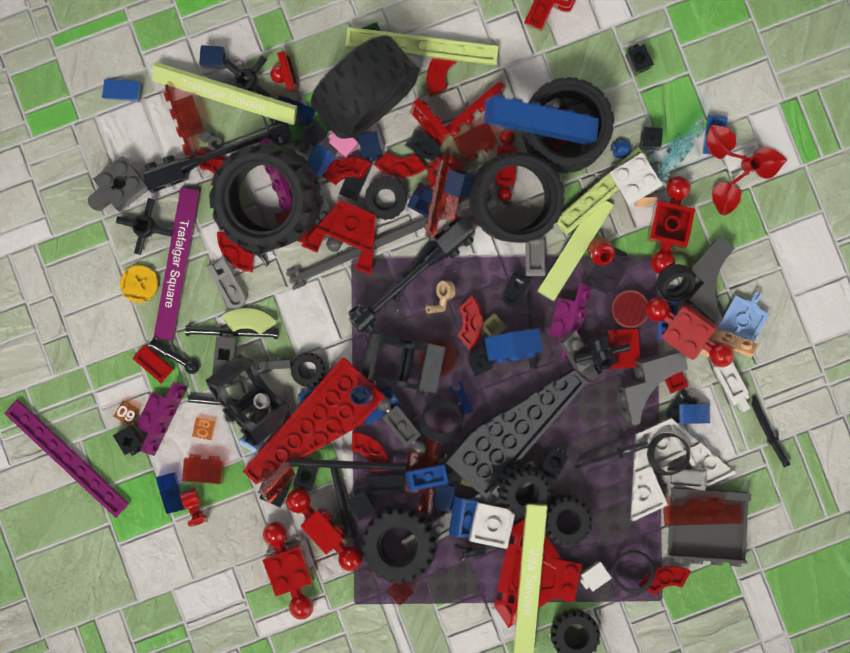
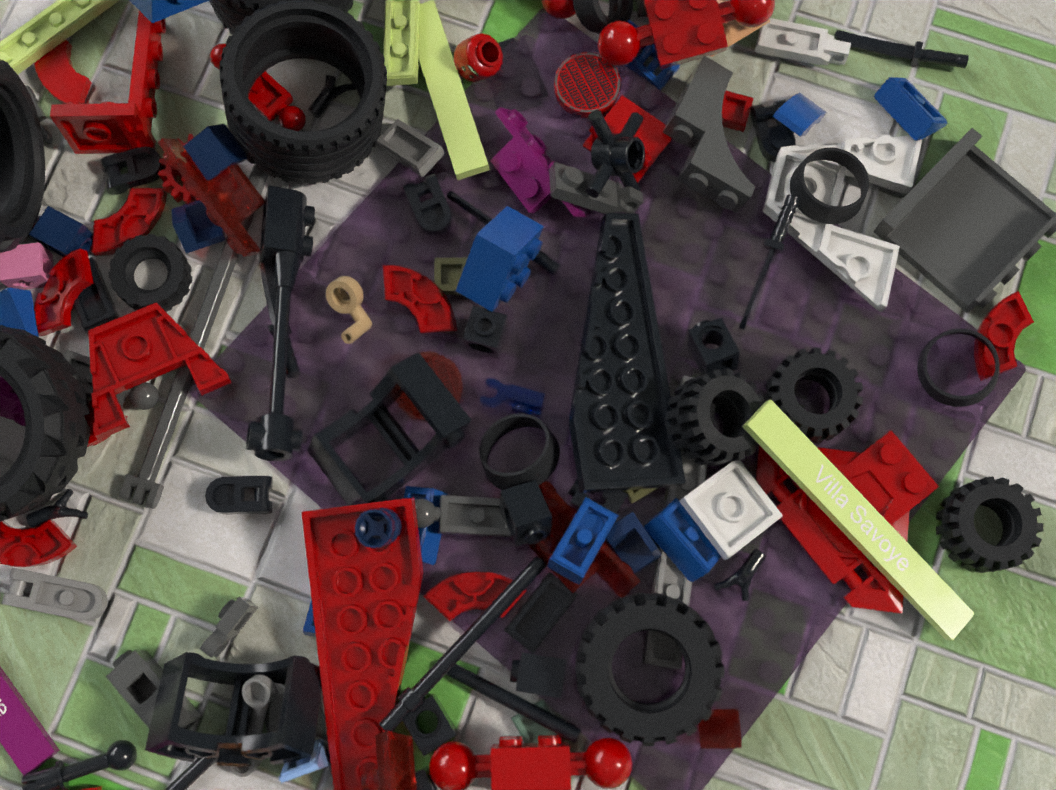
camera: 50 degrees left, 10 degrees down
black bar [185,325,278,340] -> none
yellowish green tile [222,308,276,334] -> none
black tyre [290,353,326,387] -> none
clear red brick [453,123,498,162] -> none
white brick [580,560,612,592] -> none
clear red bracket [663,497,742,526] -> none
light grey tile [667,467,707,490] -> none
none -> black plate [205,476,273,515]
none -> black bar [308,74,356,118]
none -> black brick [500,480,552,546]
none -> blue slope [874,77,948,141]

